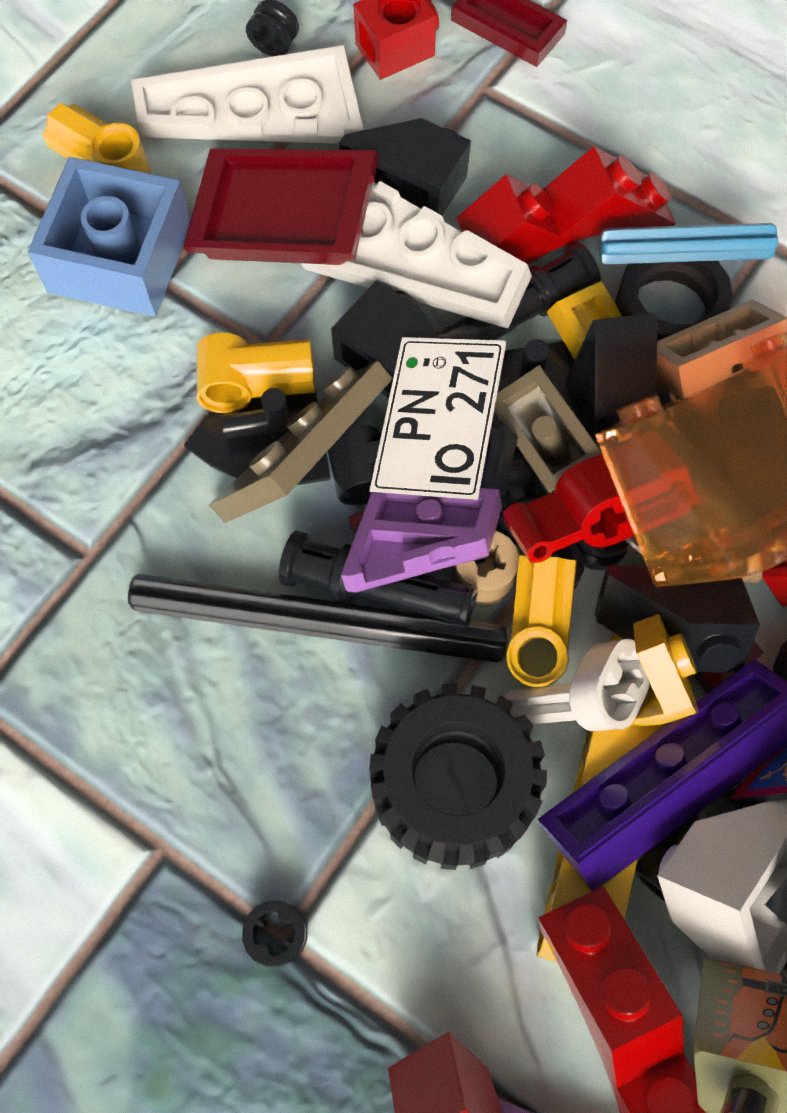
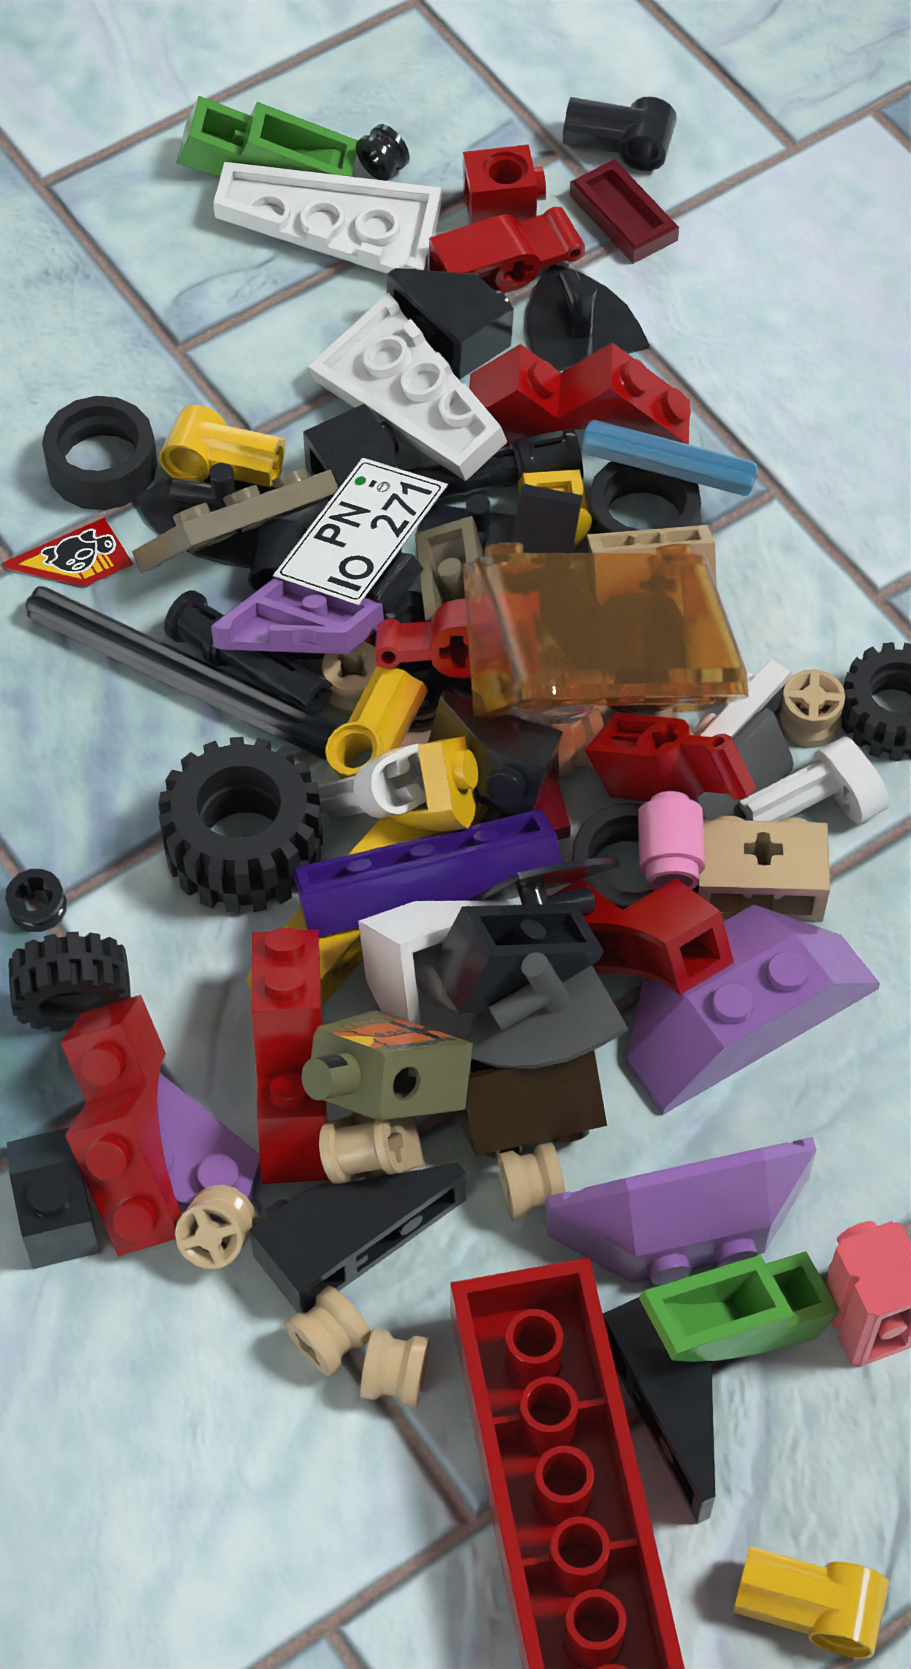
camera: 20 degrees right, 10 degrees down
medium blue brick [28,157,190,317] -> none
yellow piece [42,103,152,174] -> none
dark red piece [183,148,379,265] -> none
none -> sticker [2,518,134,587]
none -> black tyre [8,932,131,1032]
none -> black tyre [42,396,158,510]
none -> bright green slope [176,96,358,177]
none -> red piece [429,207,585,294]
none -> black shield [527,264,650,372]

